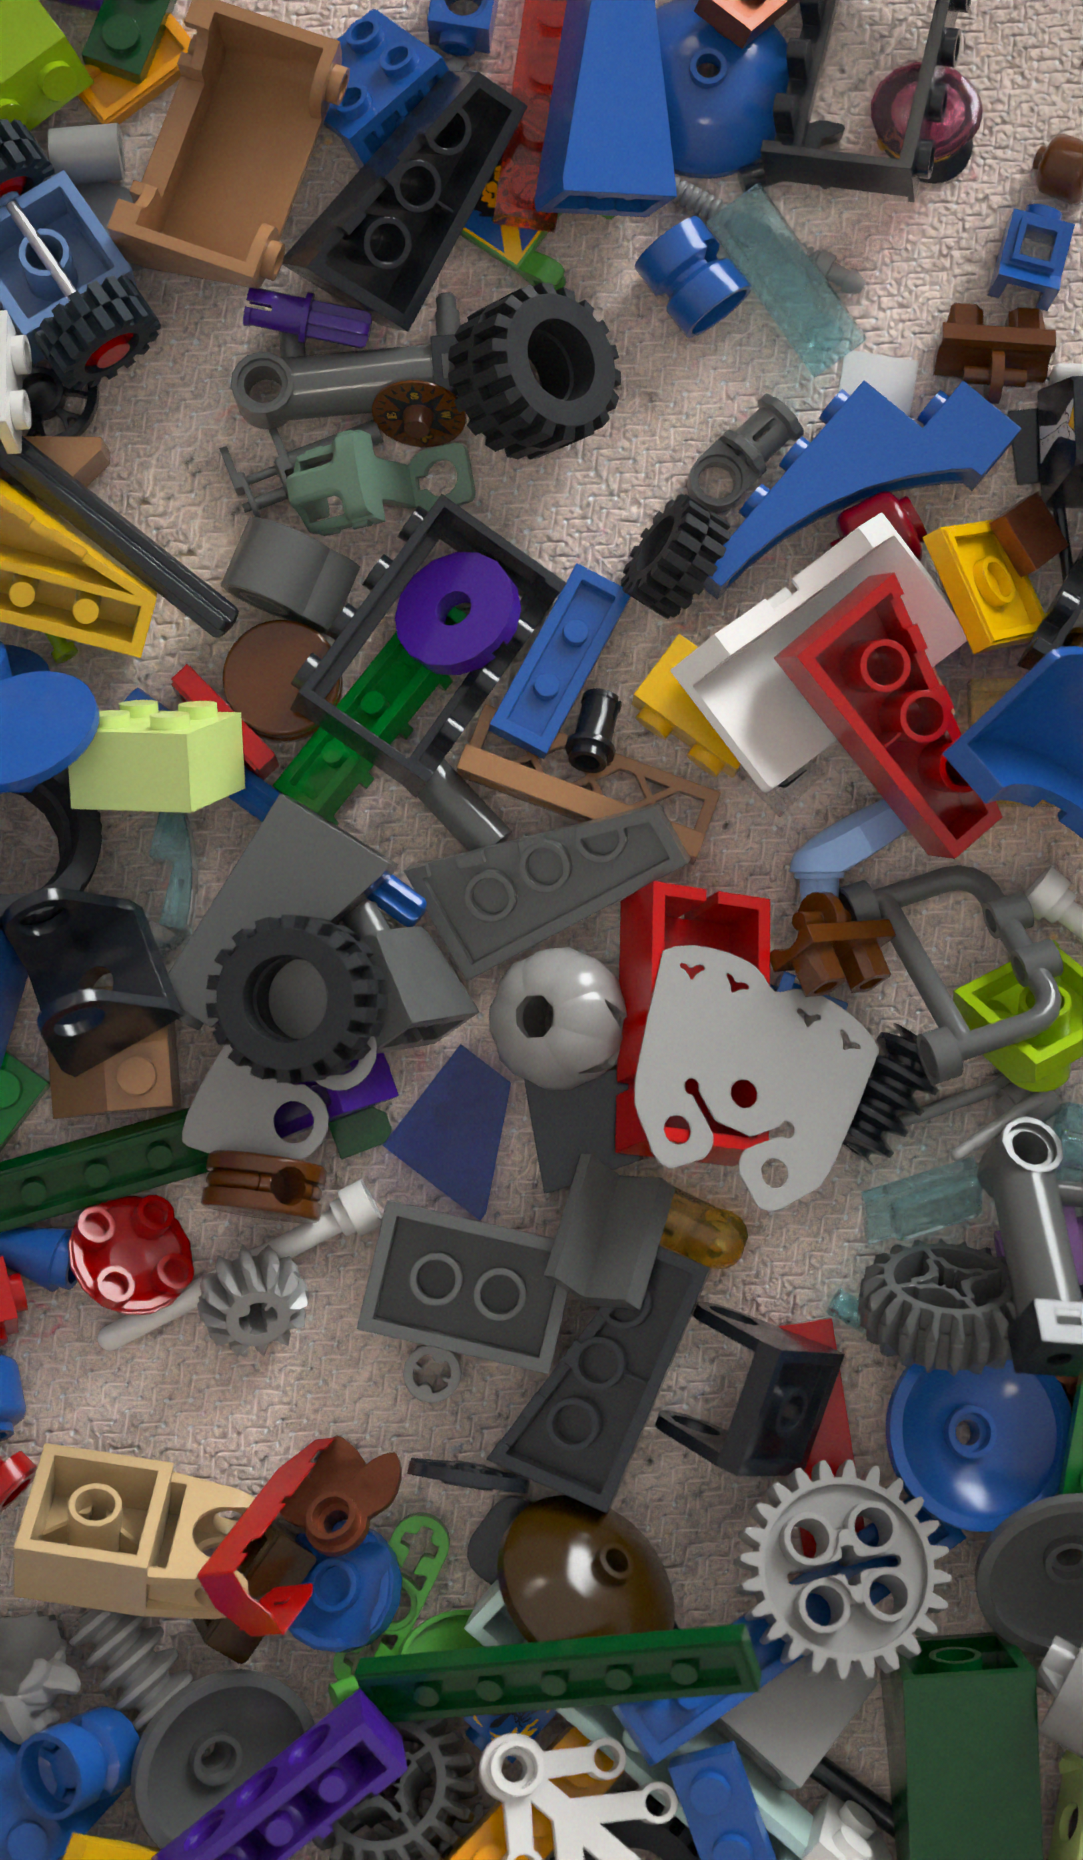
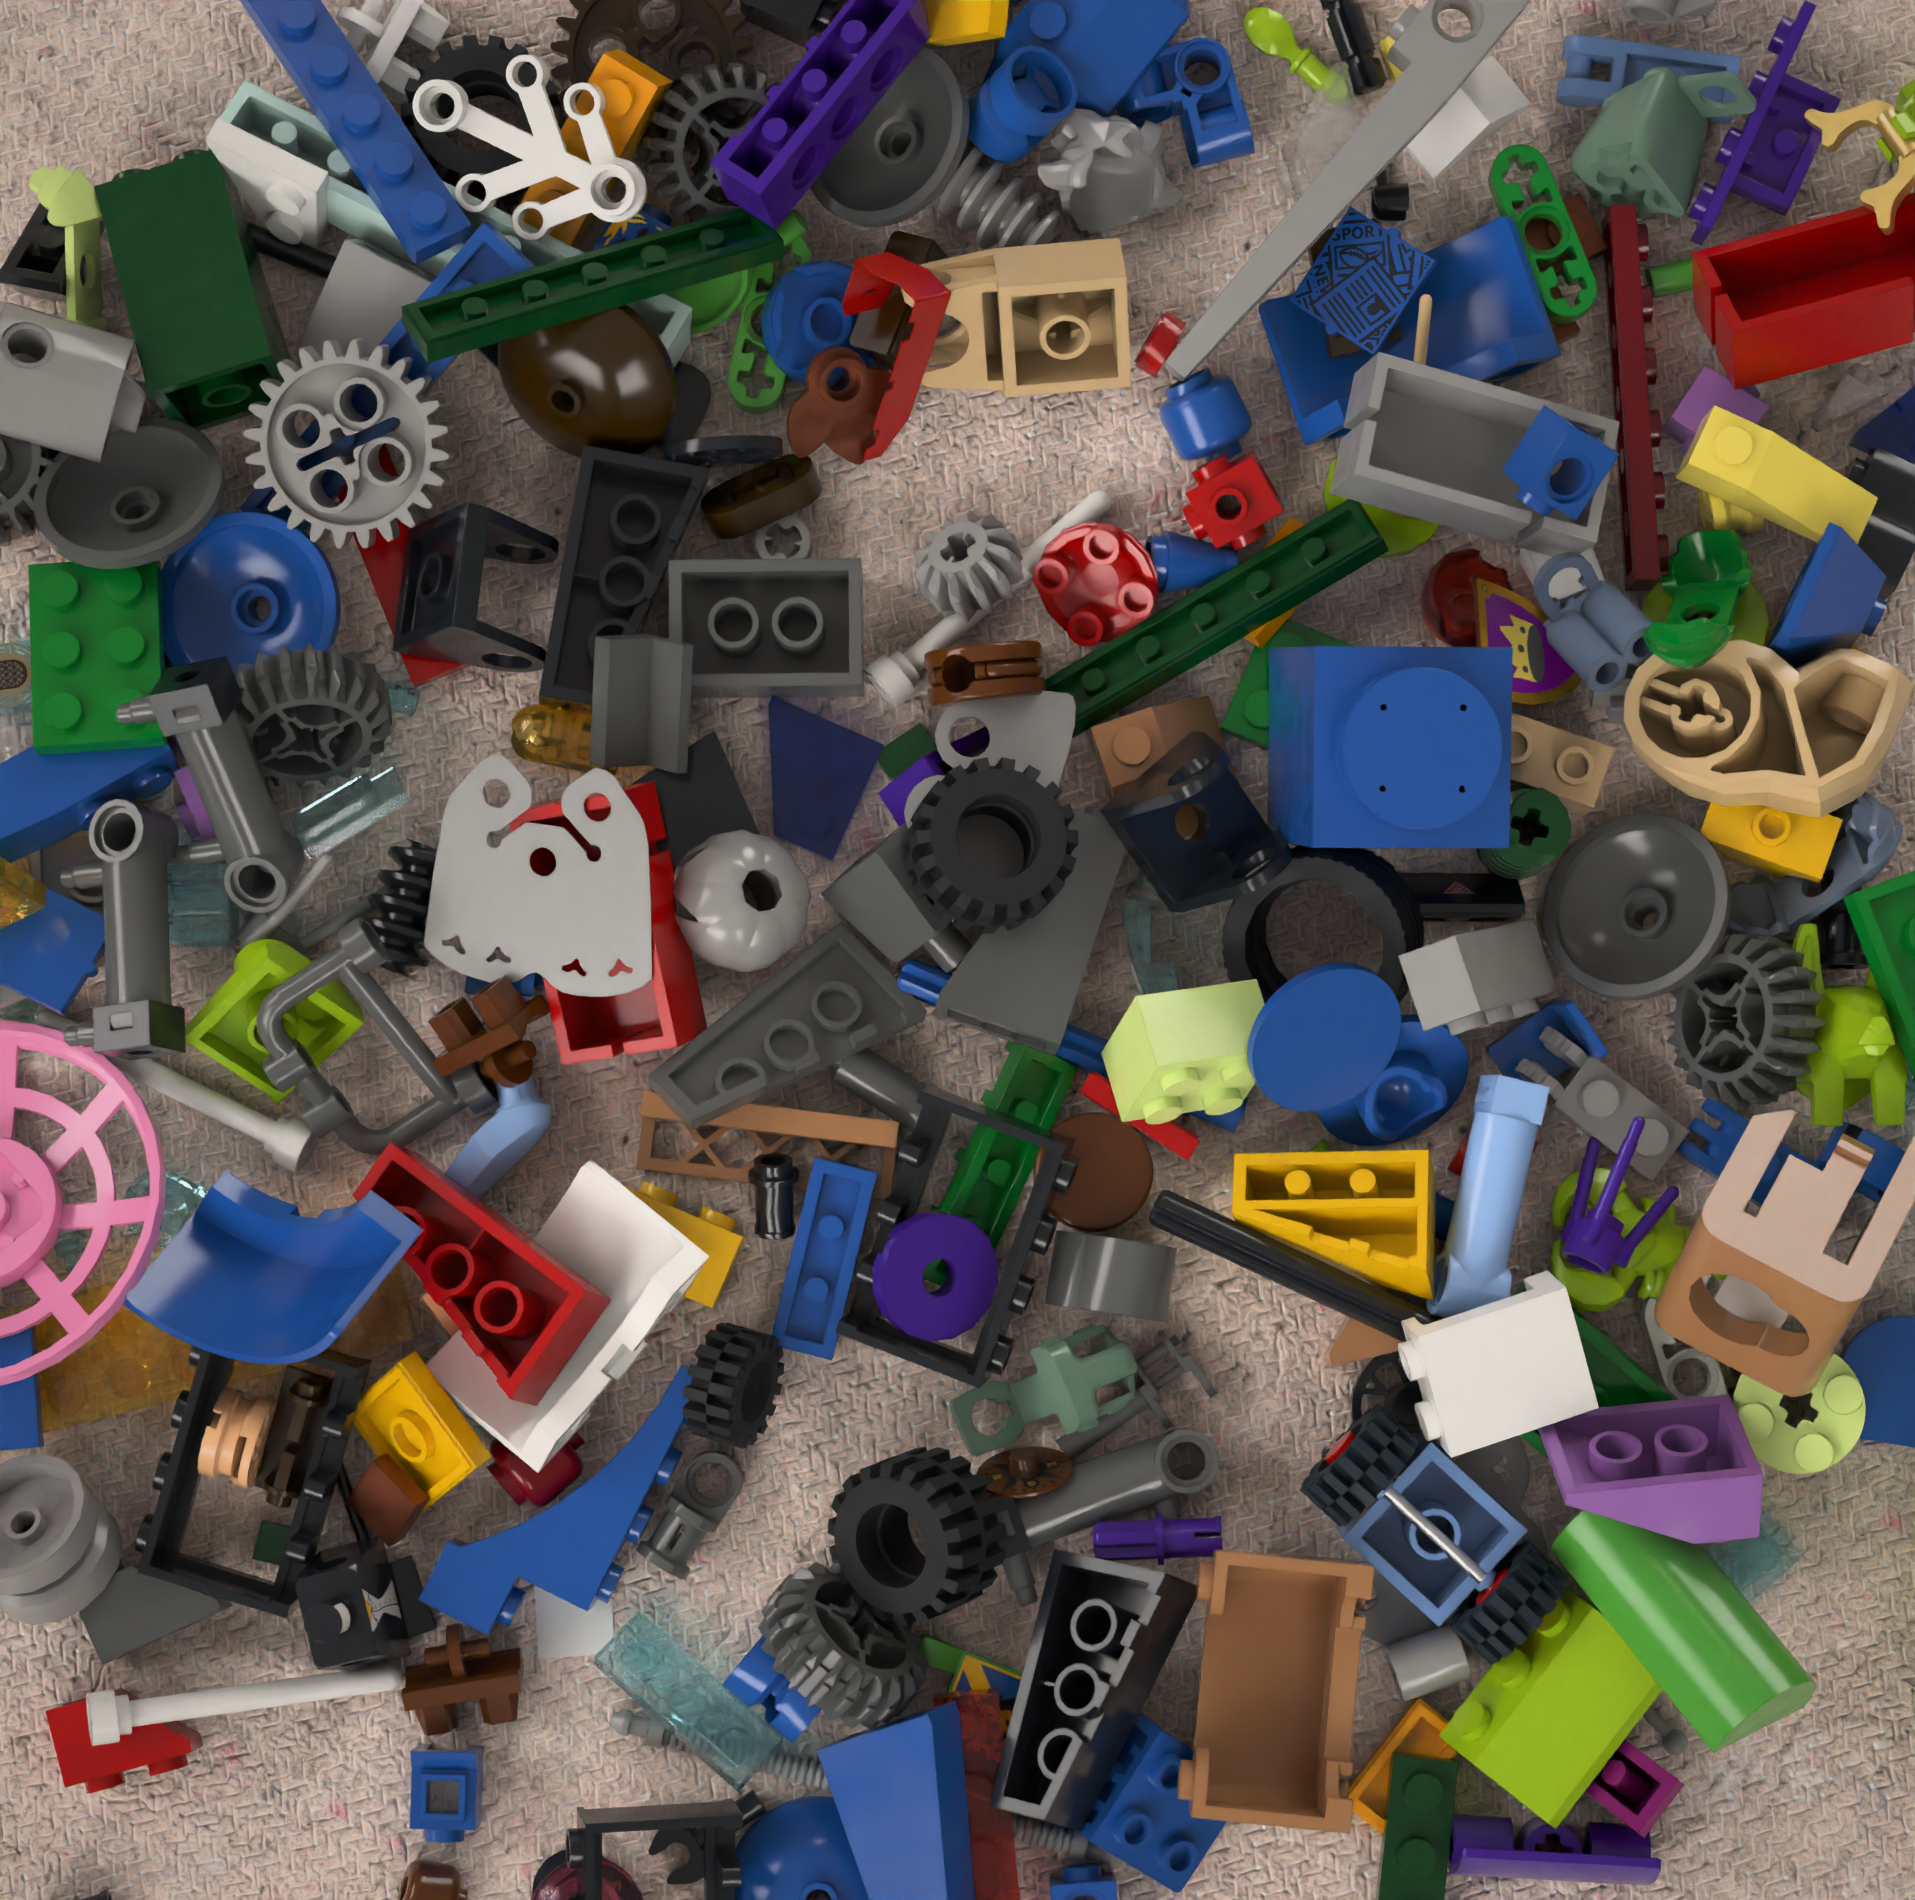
camera: 170 degrees right, 0 degrees up
none -> dark brown beam [701,454,822,539]
none -> dark grey gear [758,1562,928,1730]

